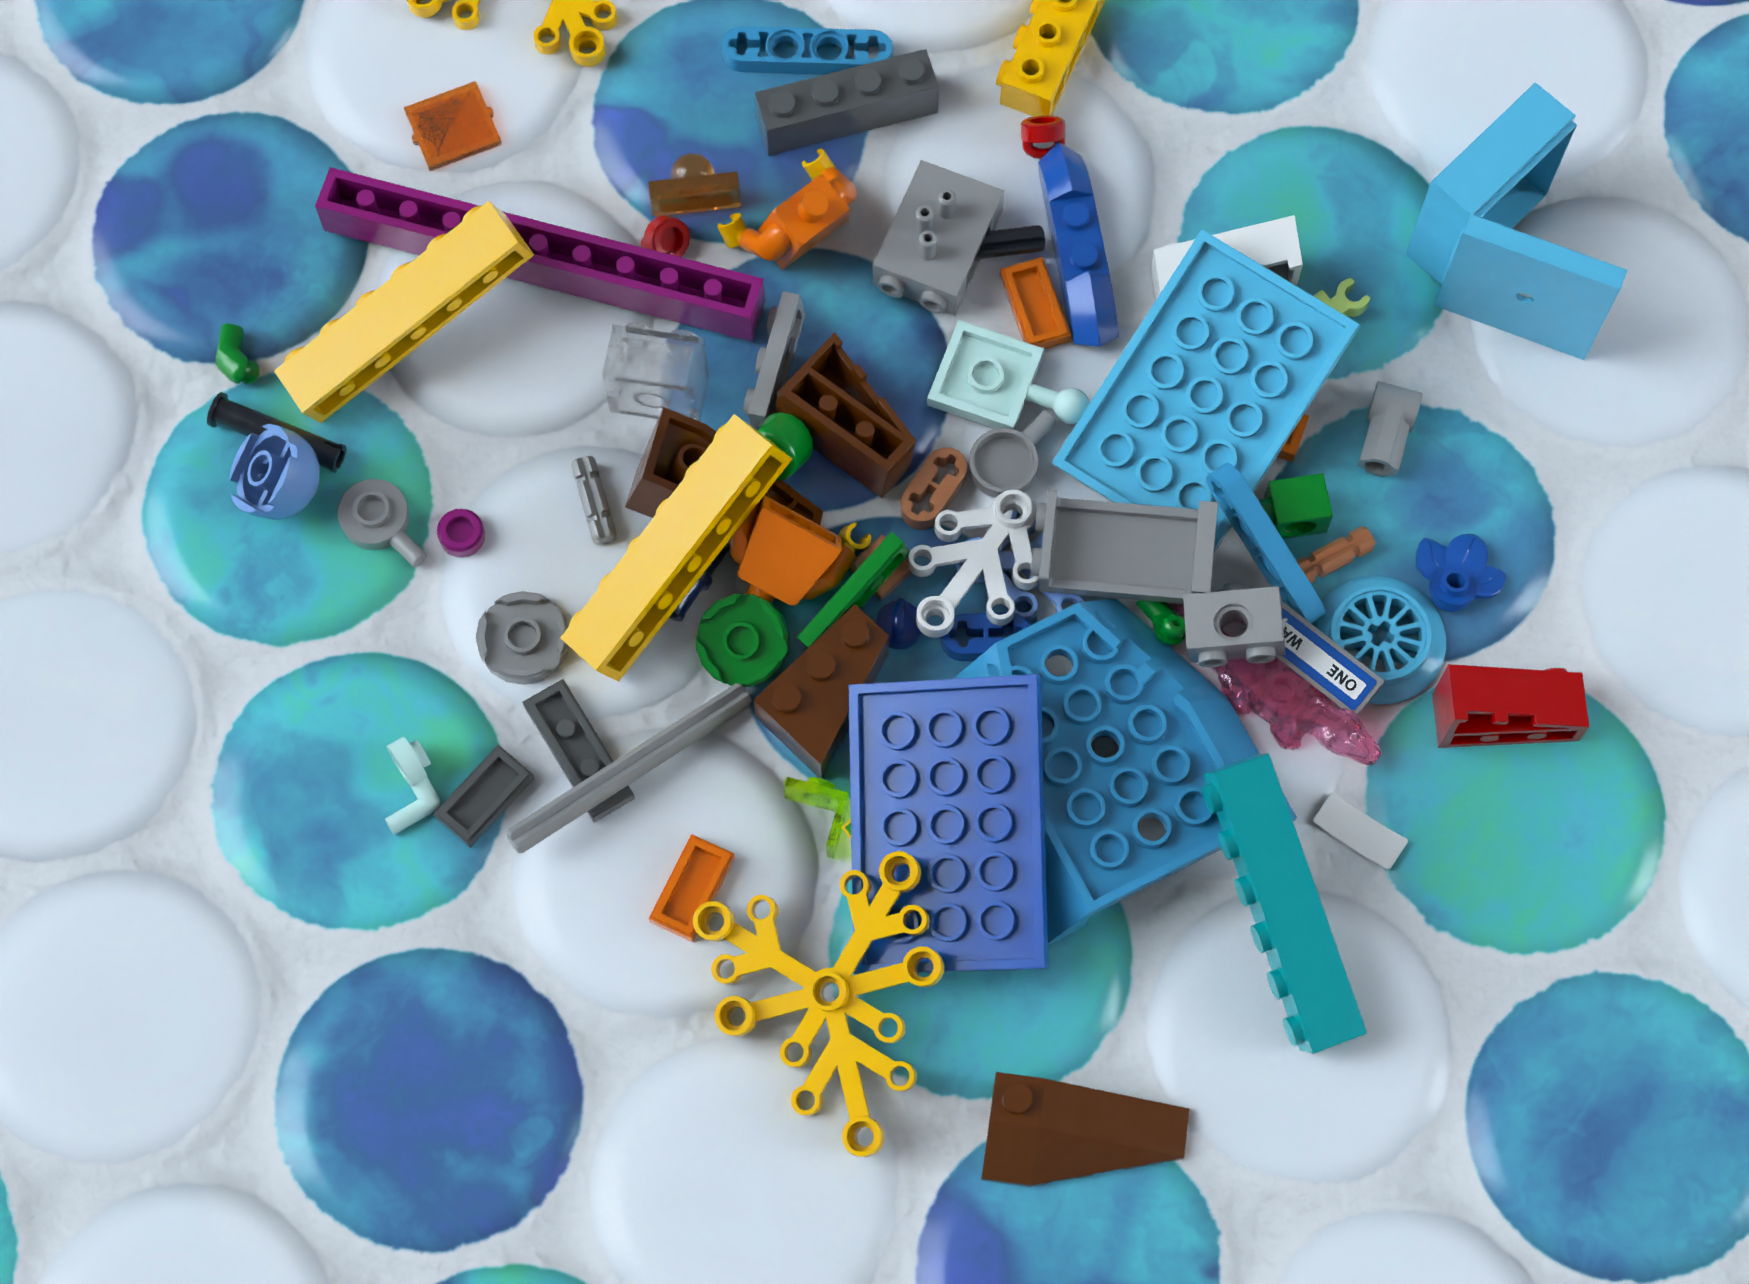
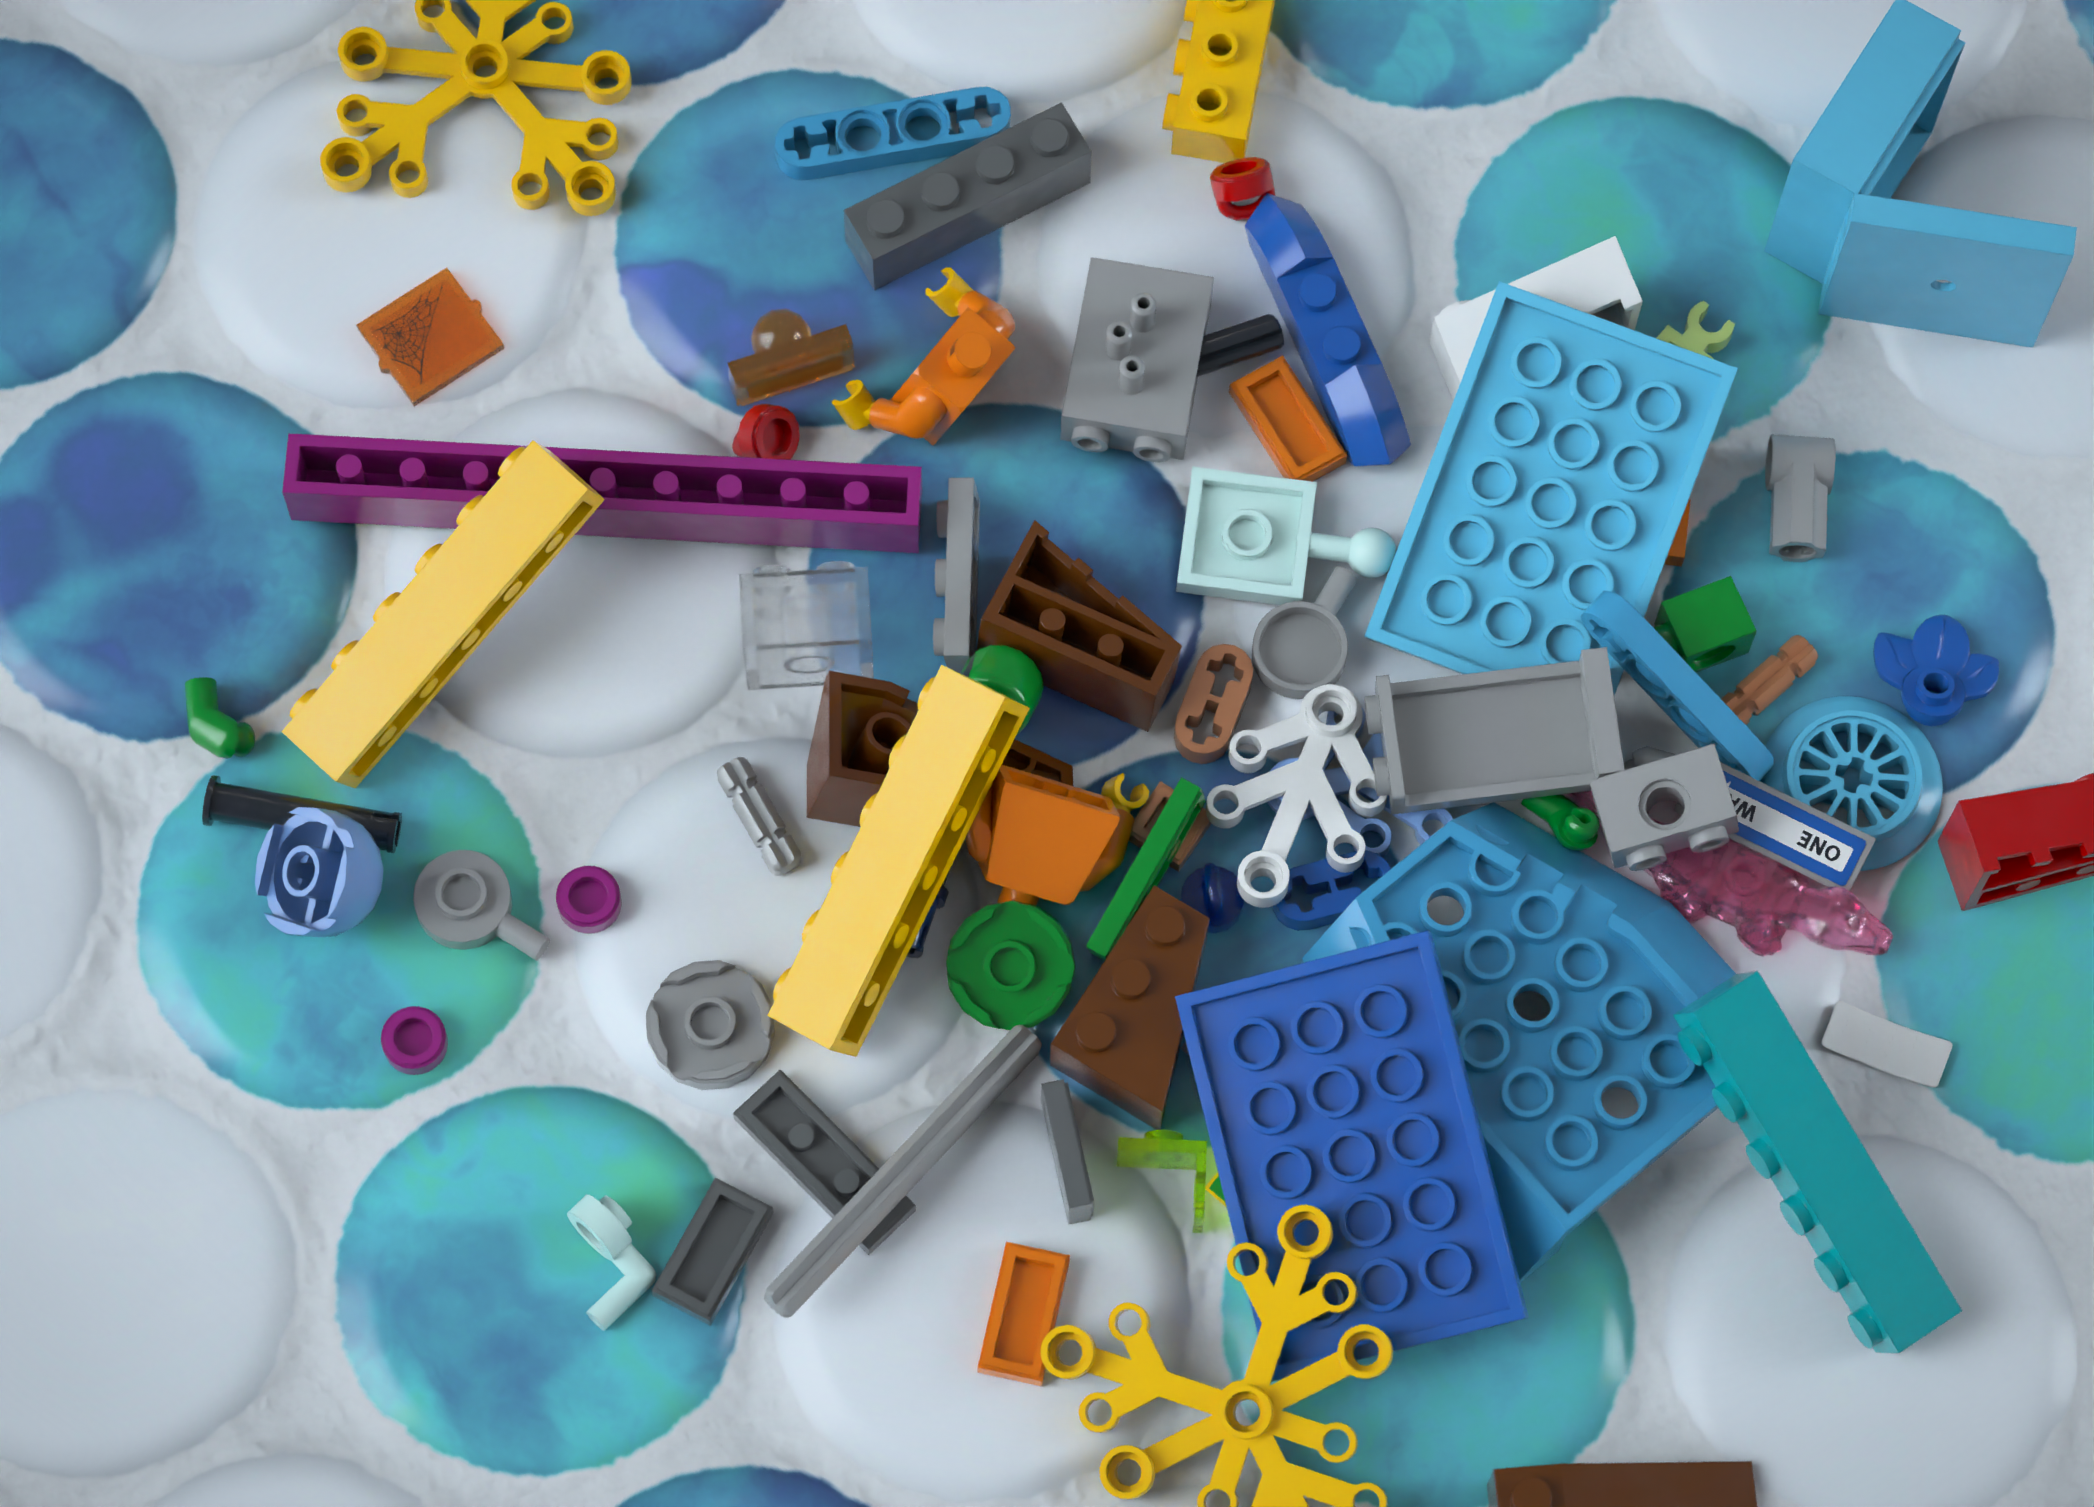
camera: 15 degrees left, 0 degrees up
none -> magenta tile [381,1006,448,1075]
none -> dark grey tile [1041,1079,1094,1225]

